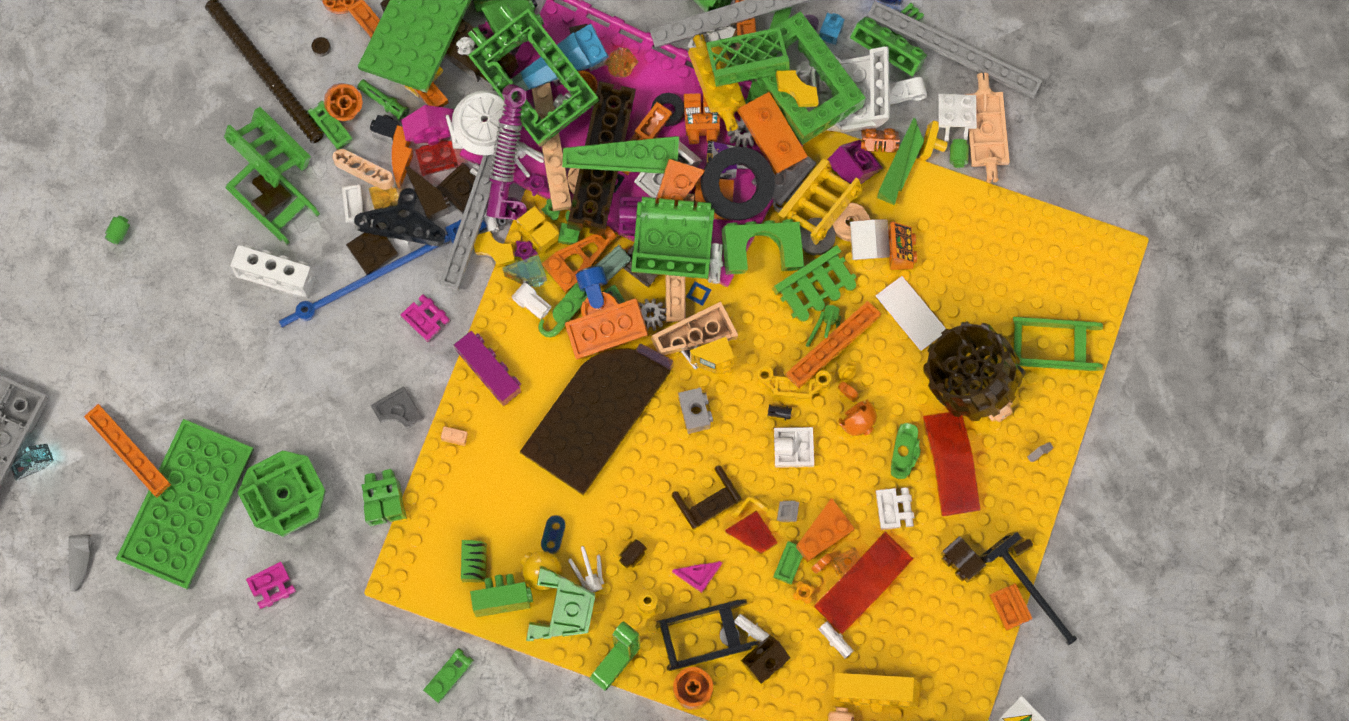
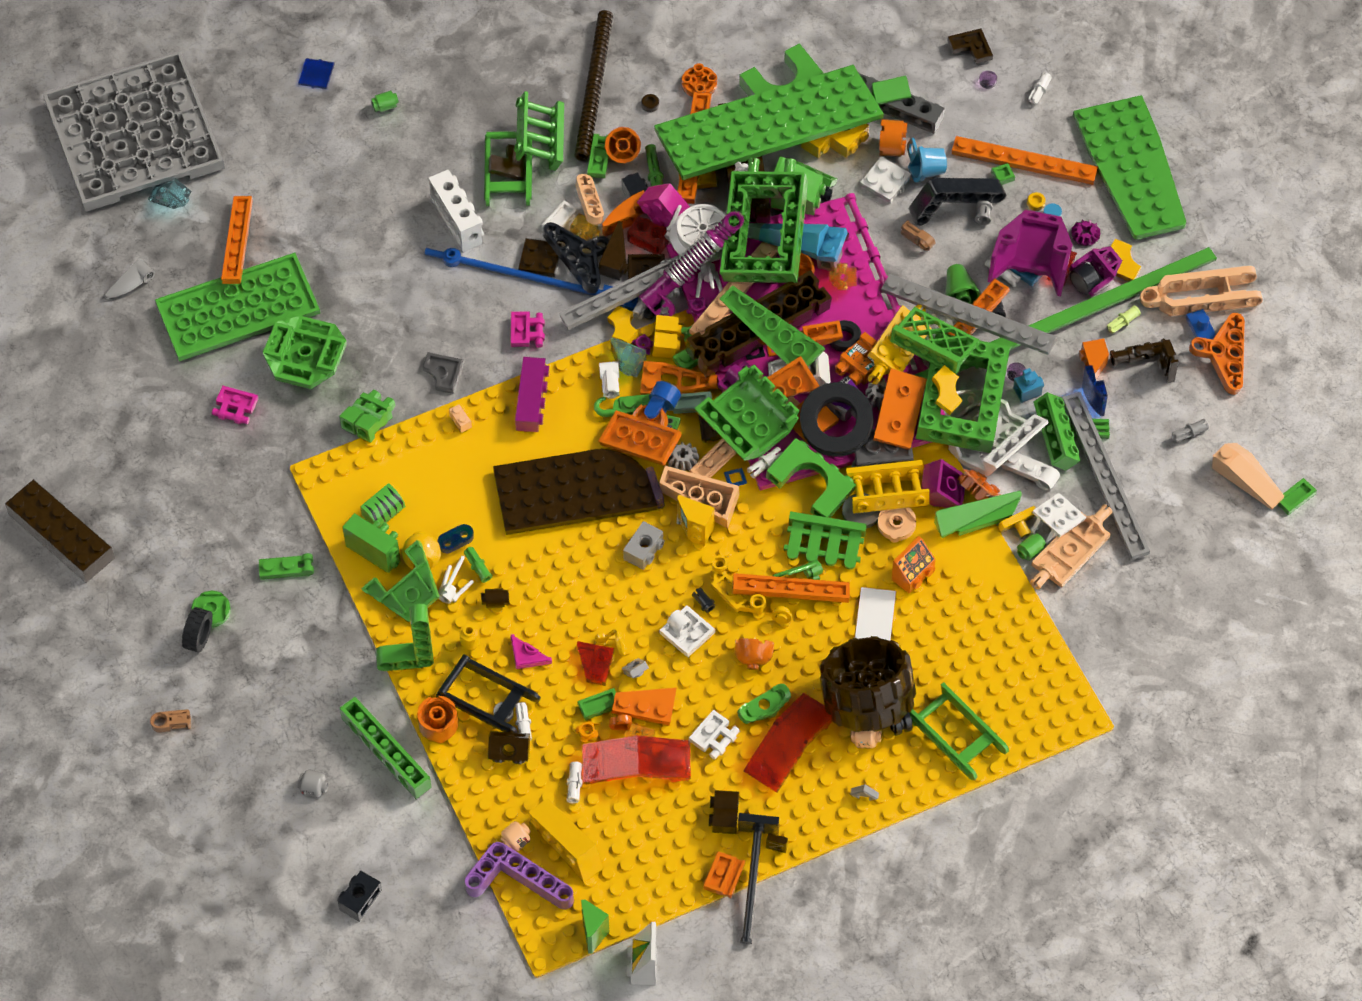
camera: 45 degrees right, 15 degrees down
dark brown plate [671,465,743,530] -> none
orange tile [838,381,859,402] -> none
white slope [850,219,890,260] -> none
none -> clear blue piece [298,58,335,89]
none -> bright green axle [464,547,492,583]

